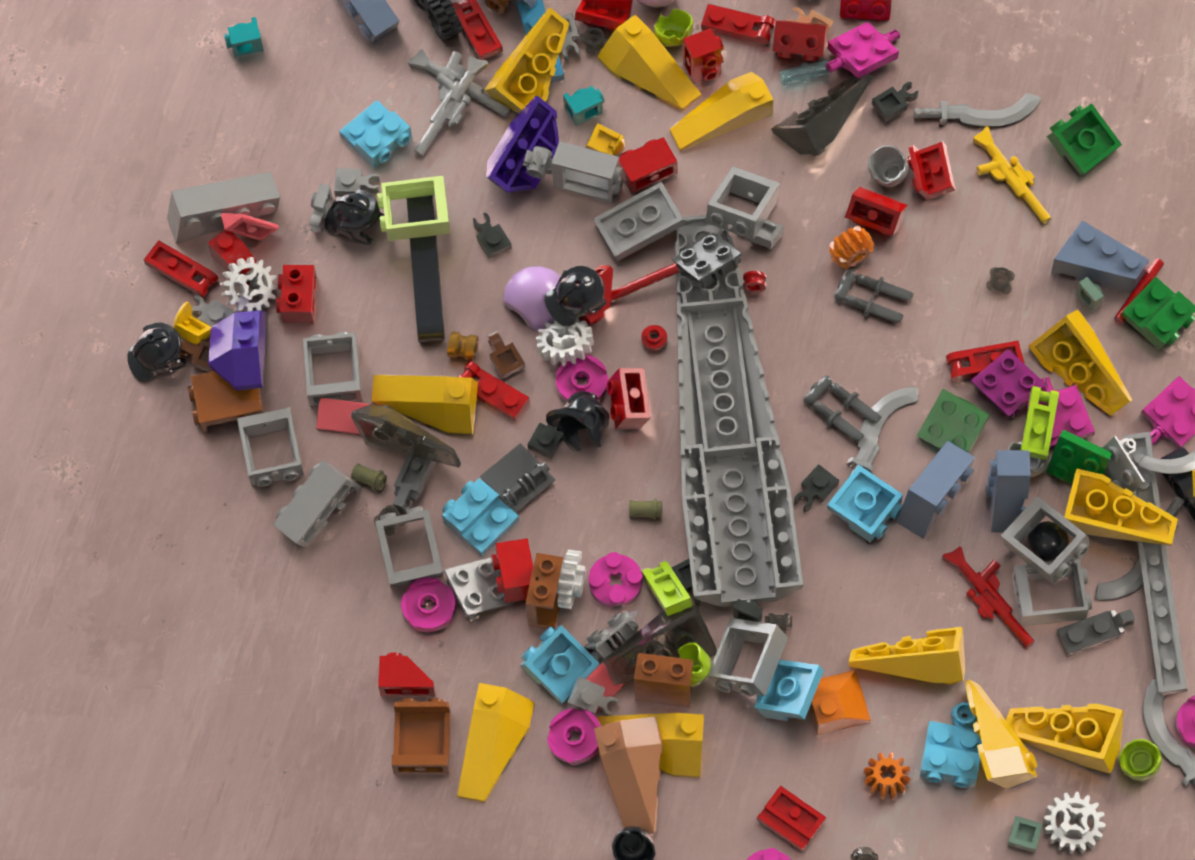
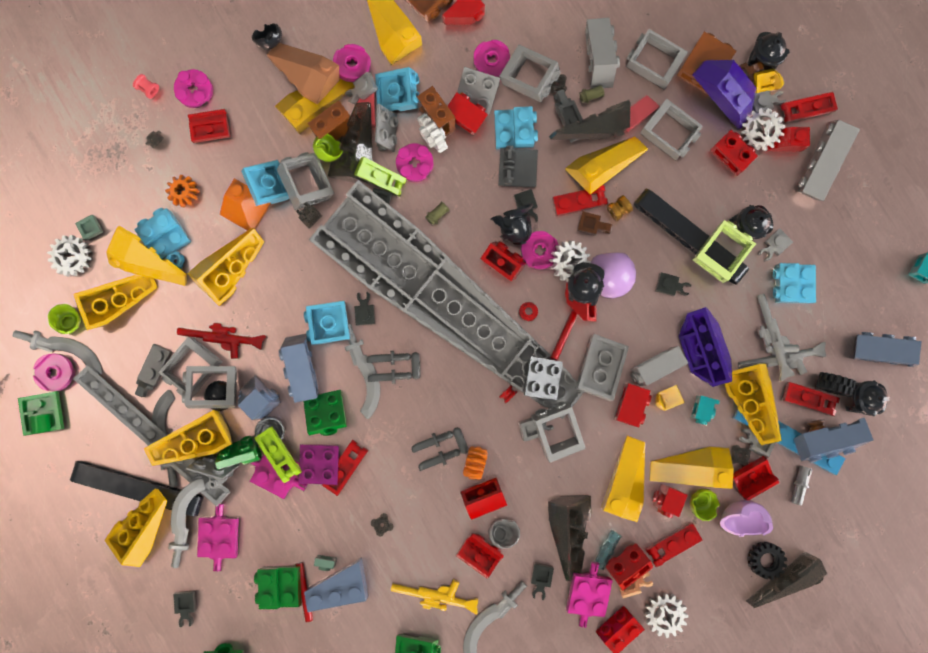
camera: 135 degrees right, 20 degrees up
coral slope [221,213,279,241] -> none
light grey plate [309,184,333,233] -> none
light grey gear [522,147,553,179] -> none
pearl dark grey plate [733,599,763,622] -> none
yellow wedge [1028,310,1132,416] -> none

